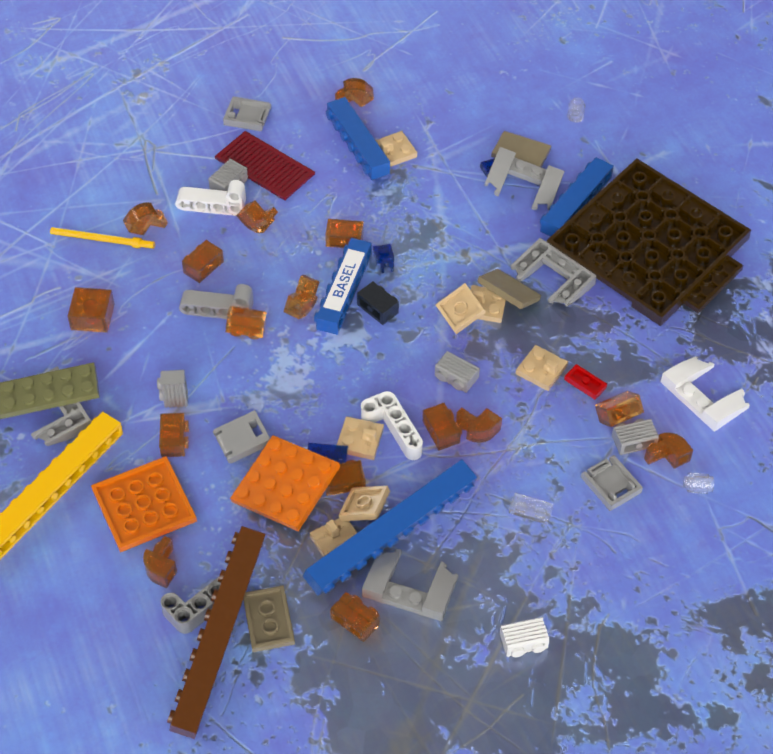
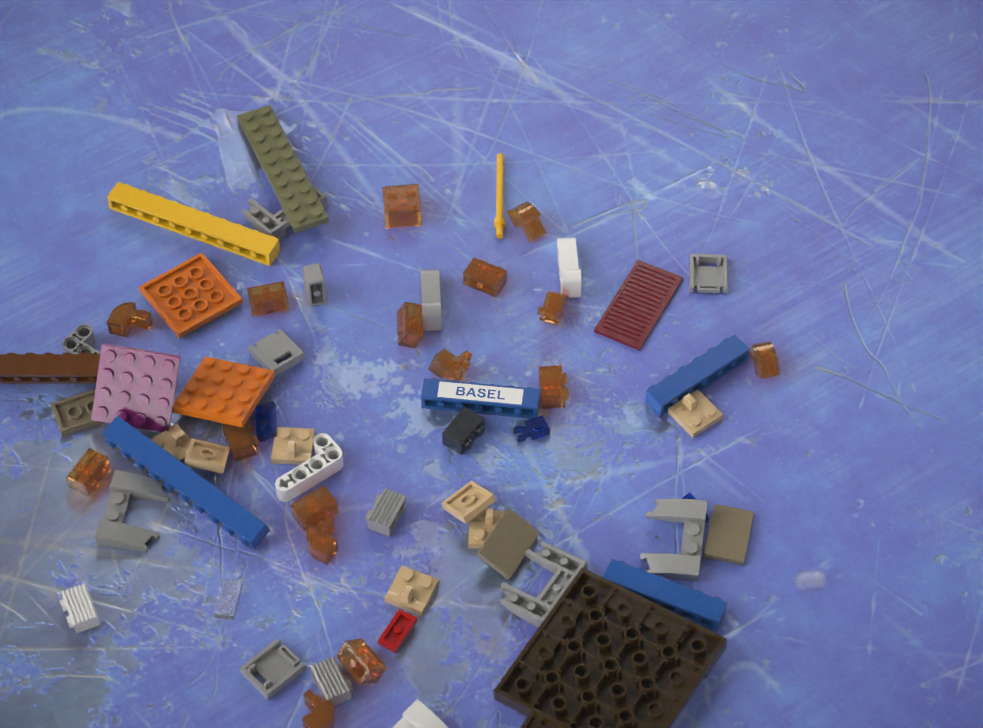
camera: 80 degrees right, 0 degrees up
light grey brick [209,159,248,191] -> none
none -> plate [91,343,181,432]

